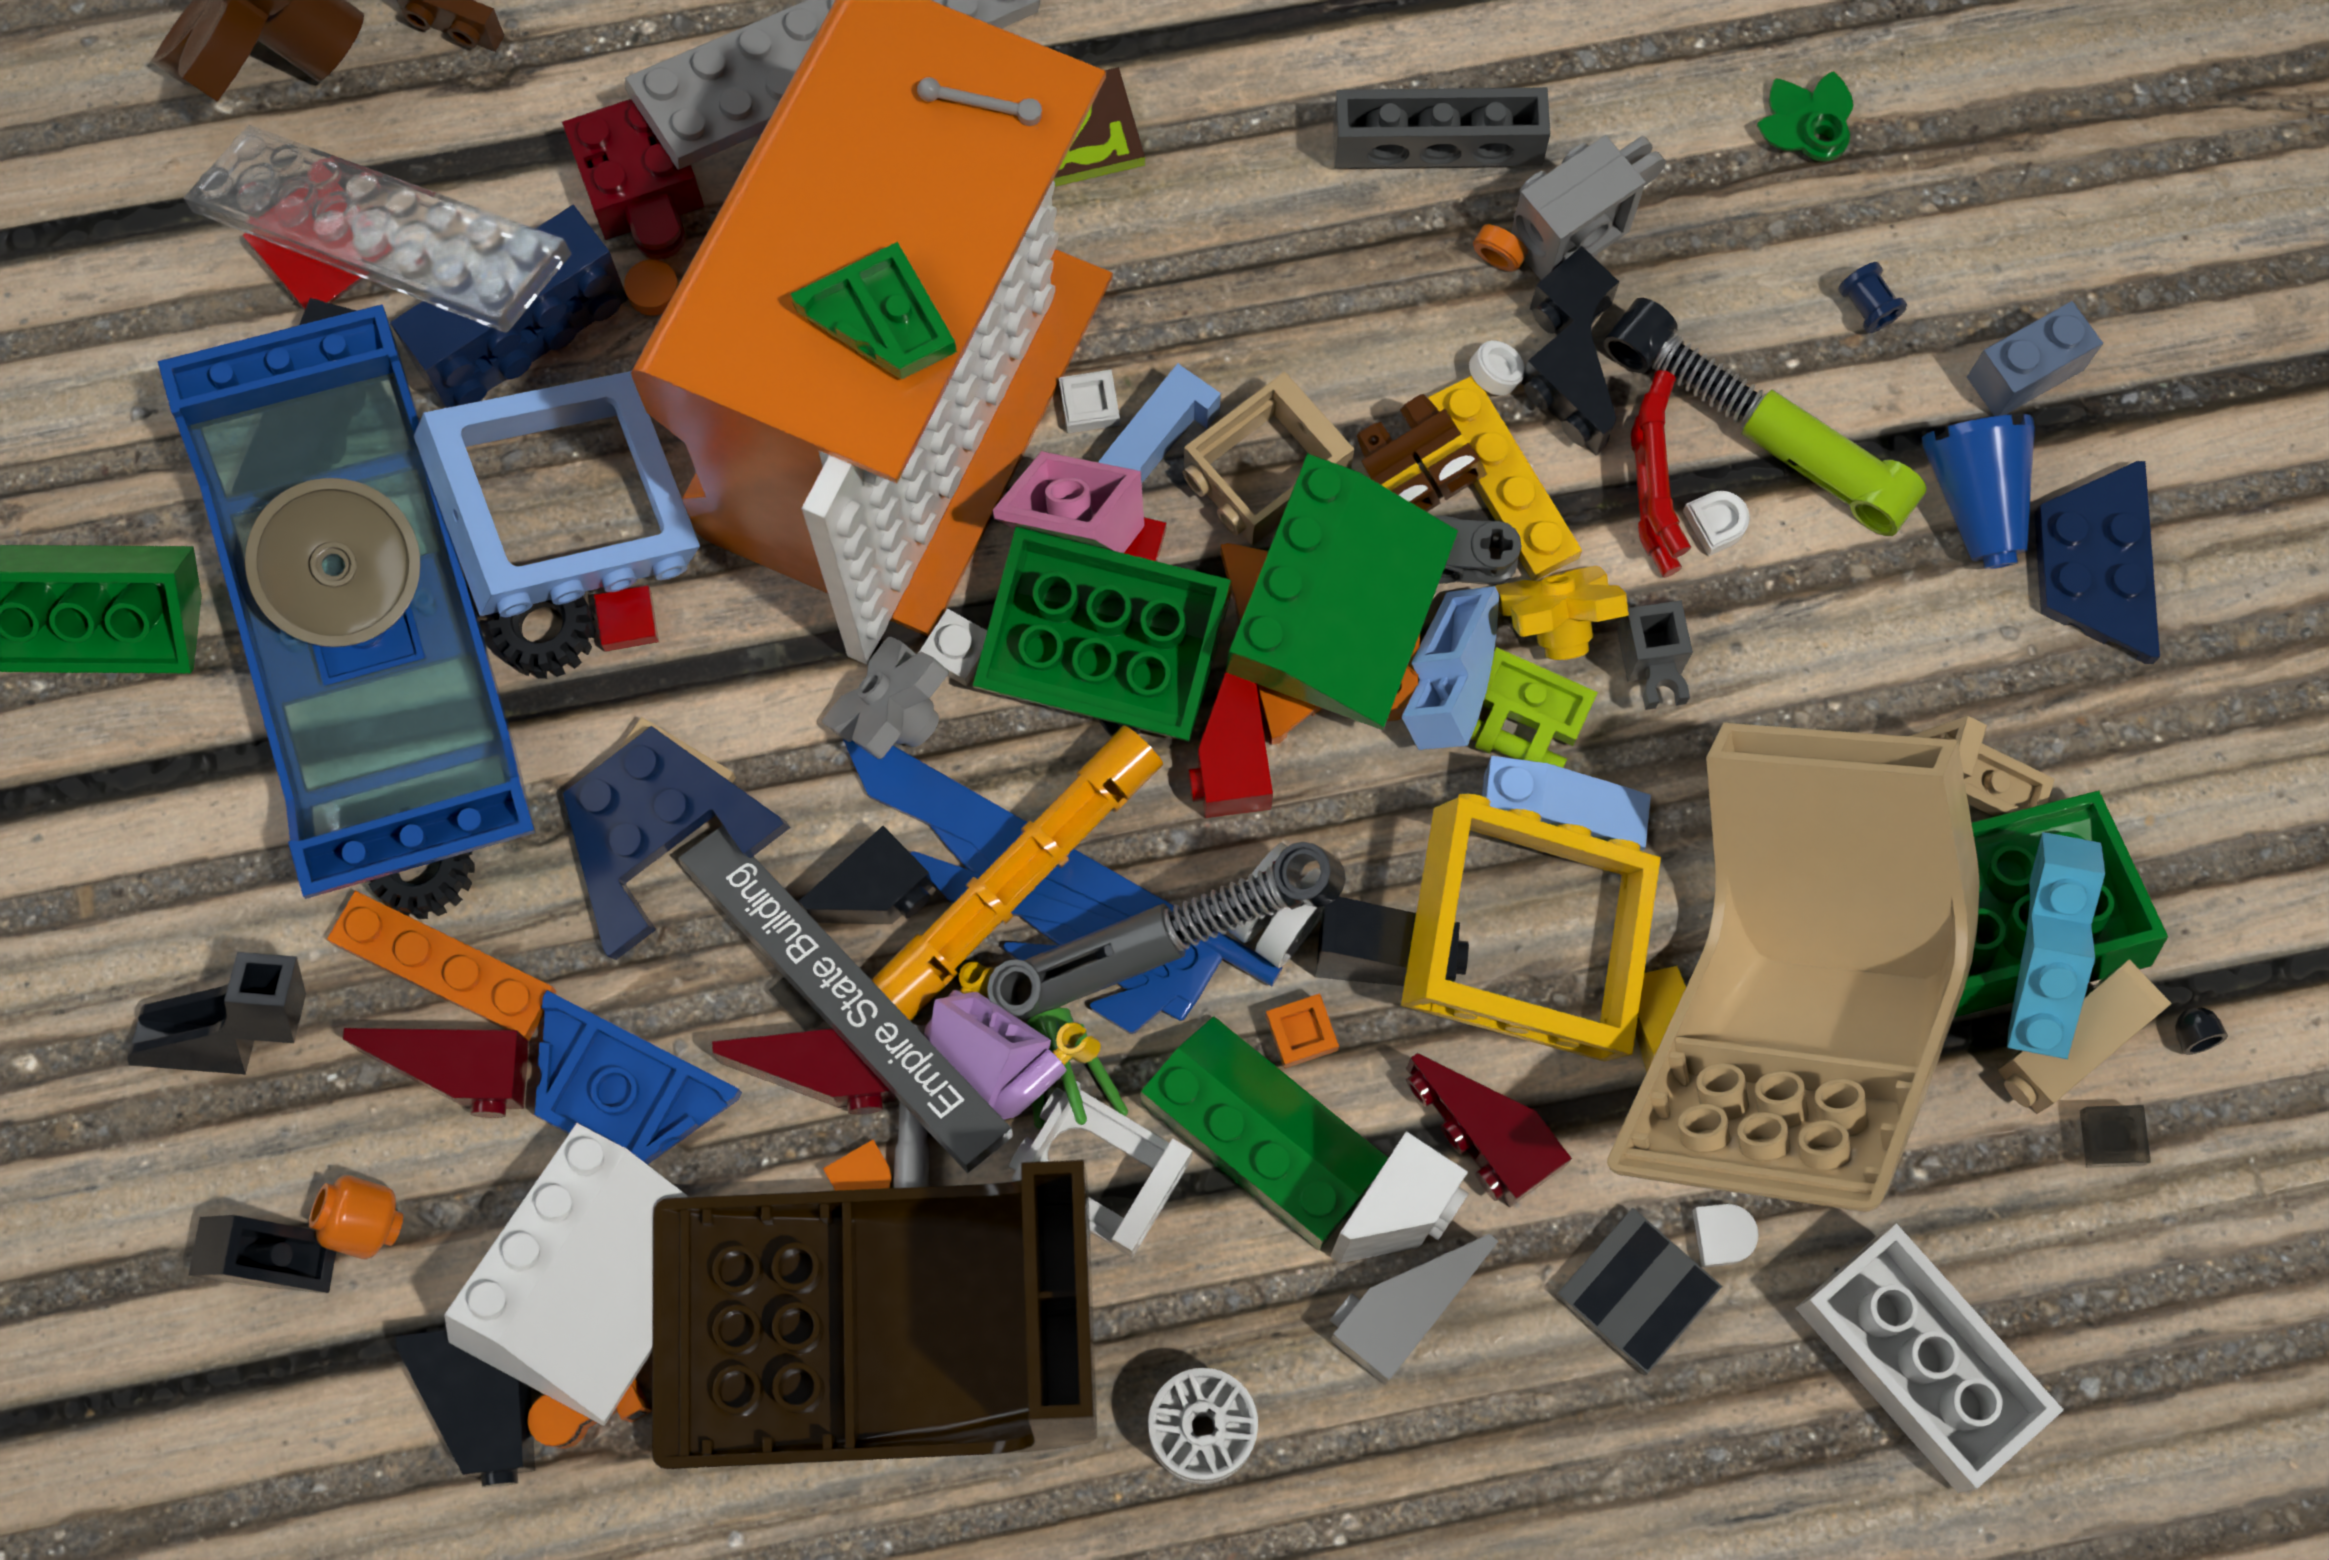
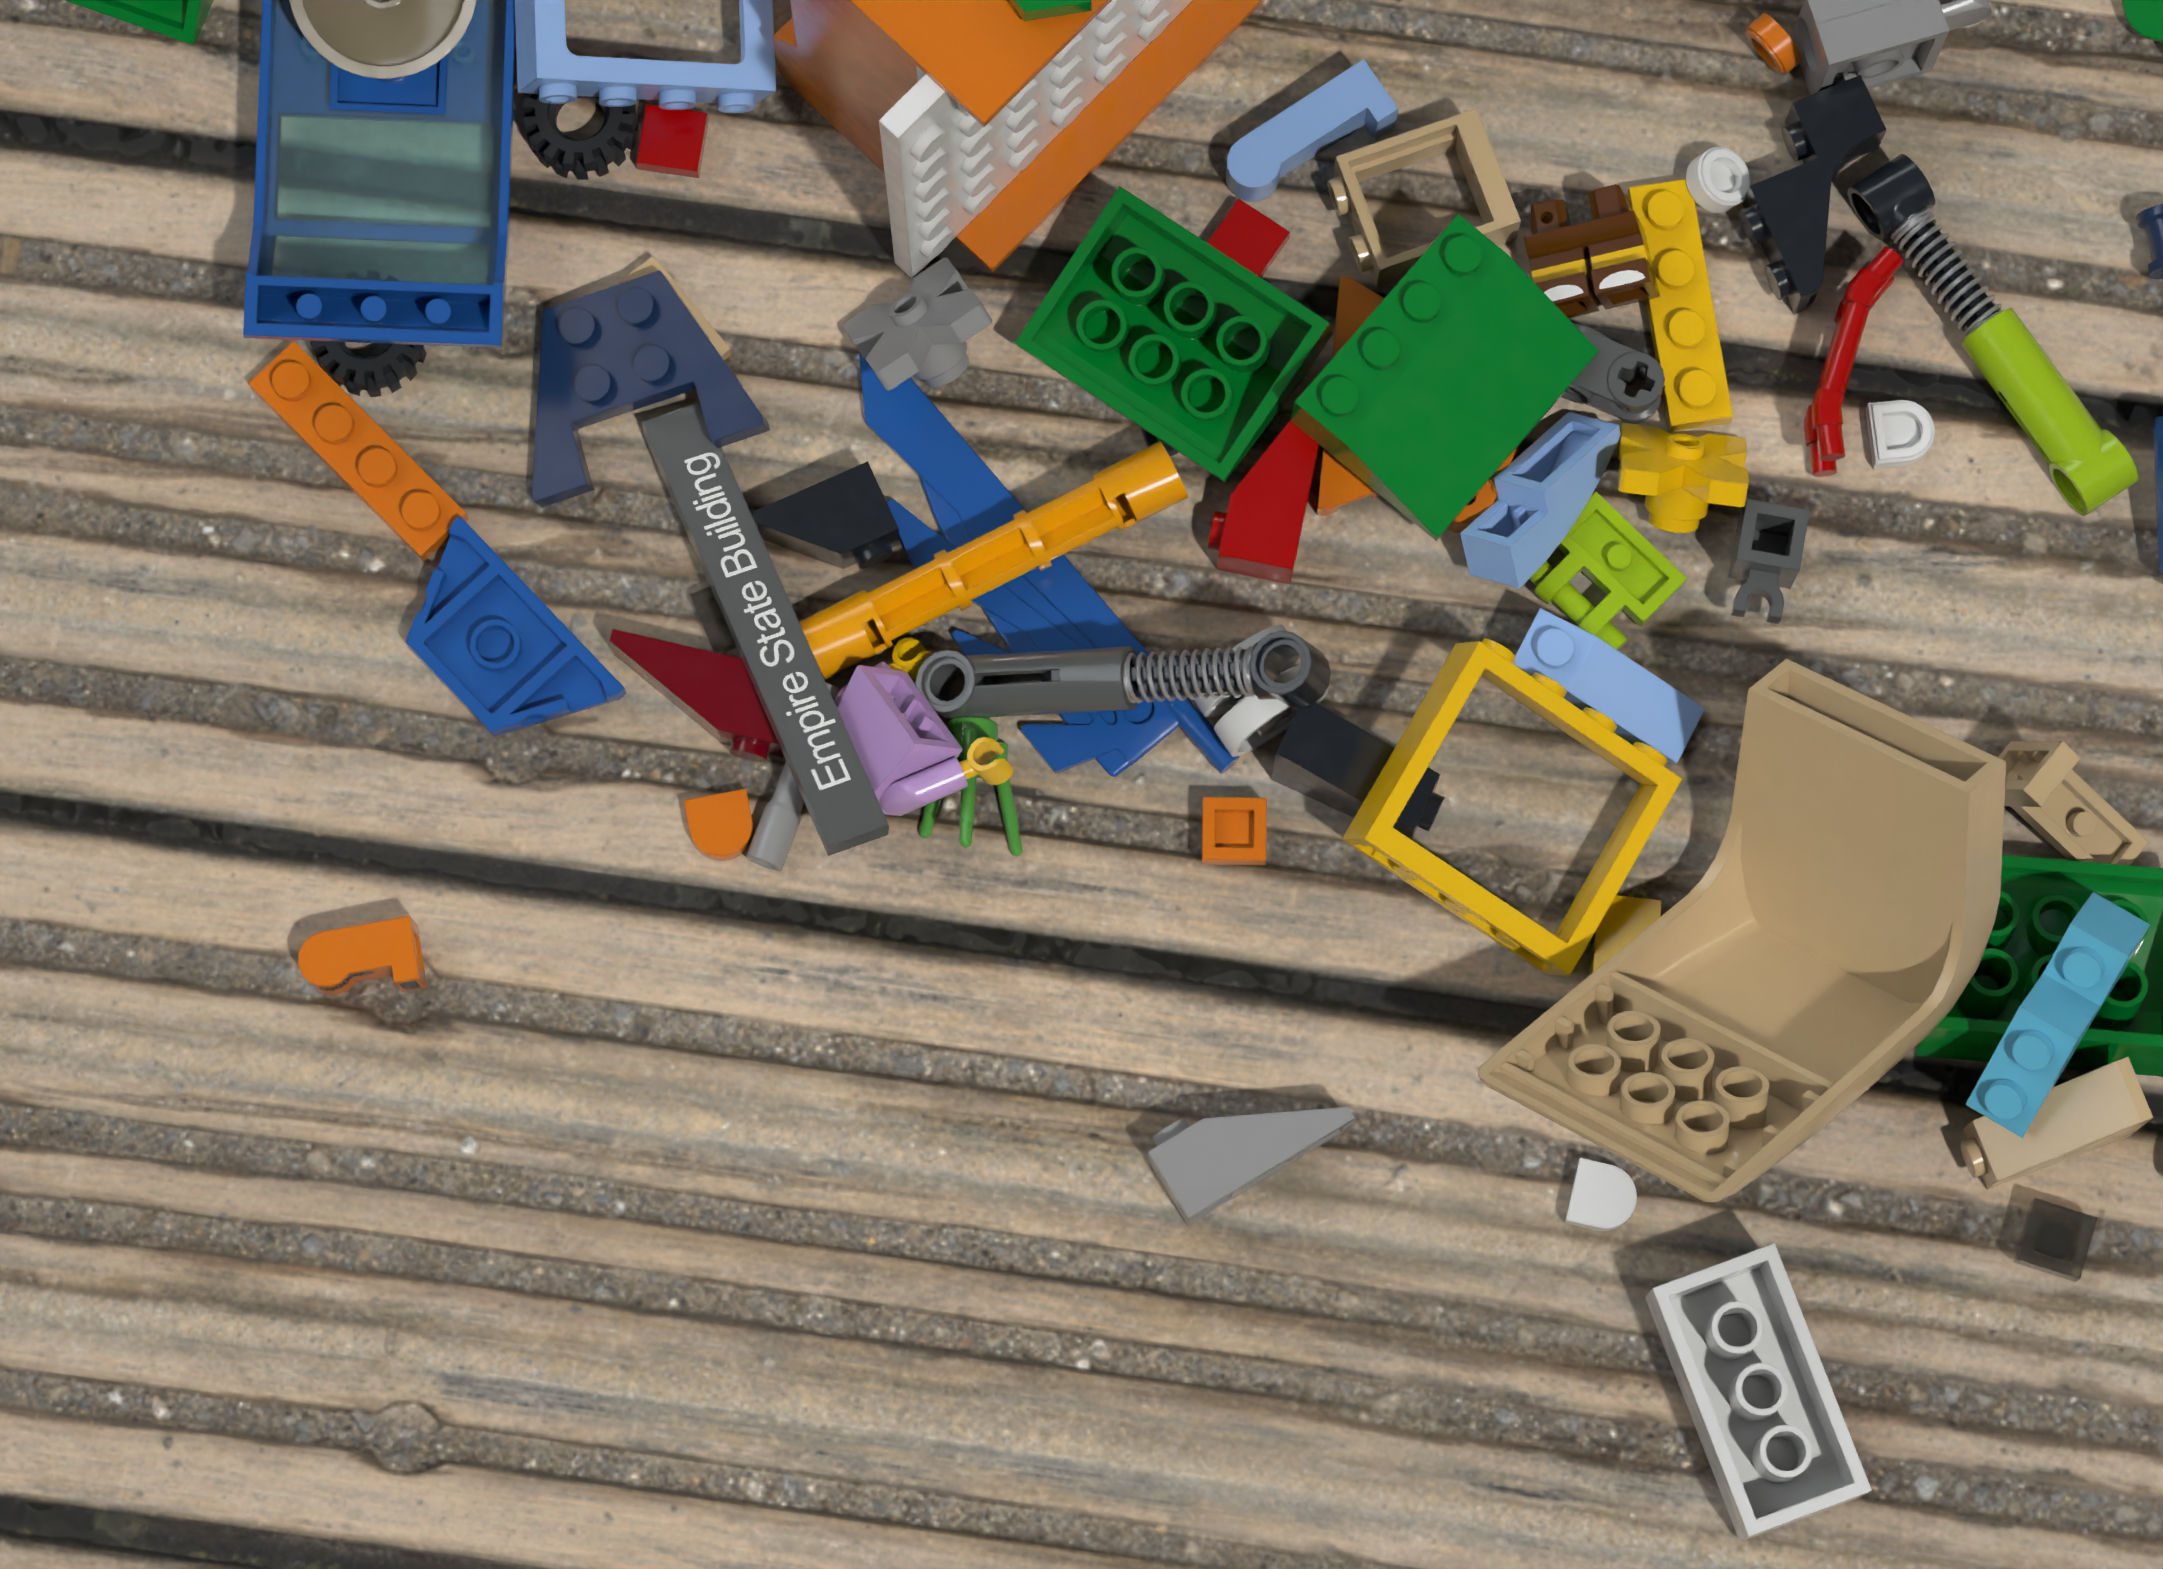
camera: 20 degrees right, 5 degrees up
black arch [127,952,306,1075] -> none
black slope [188,1215,336,1293] -> none
orange head [309,1175,403,1260] -> none
dark red slope [343,1028,529,1118] -> none
black slope [396,1330,535,1487] -> none
white slope [444,1123,689,1426] -> none
dark brown piece [652,1160,1097,1469] -> none
white plate [919,609,987,686] -> none
bright pink slope [993,451,1144,553] -> none
white panel [1009,1081,1193,1258] -> none
white tile [1059,370,1120,434] -> none
green slope [1141,1016,1389,1251] -> none
white wheel [1148,1368,1258,1484] -> none
white slope [1330,1132,1469,1263] -> none
dark red slope [1406,1053,1572,1208] -> none
tile [1555,1207,1723,1376] -> none

